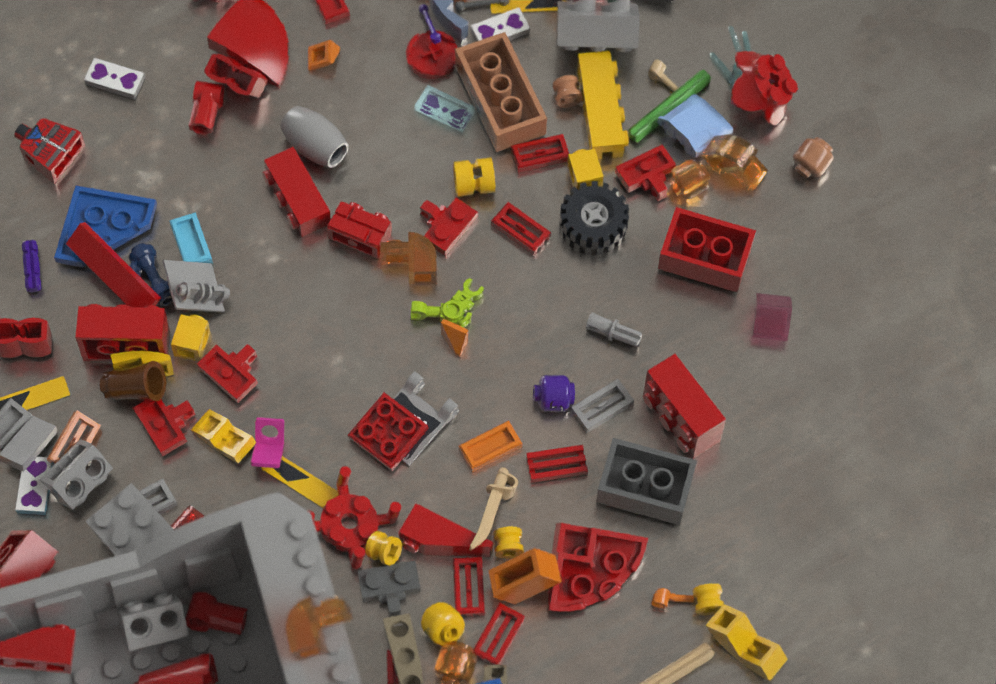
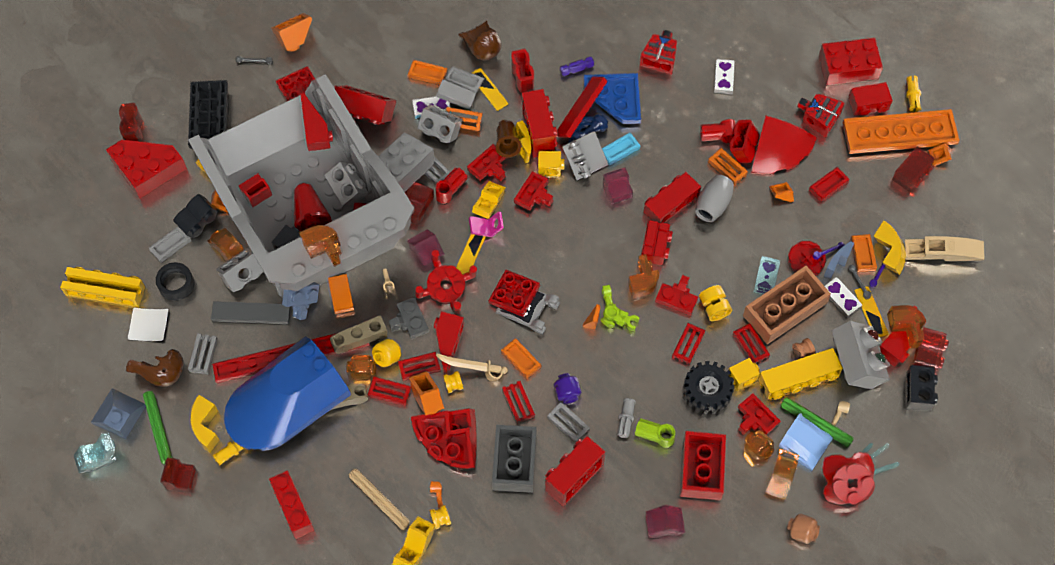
camera: 80 degrees right, 0 degrees up
yellow wheel [365,531,402,566] -> none
none -> red piece [436,168,468,204]
none -> clear pink piece [603,167,633,205]
none -> lime piece [635,418,675,448]
none -> orange tile [708,148,748,186]

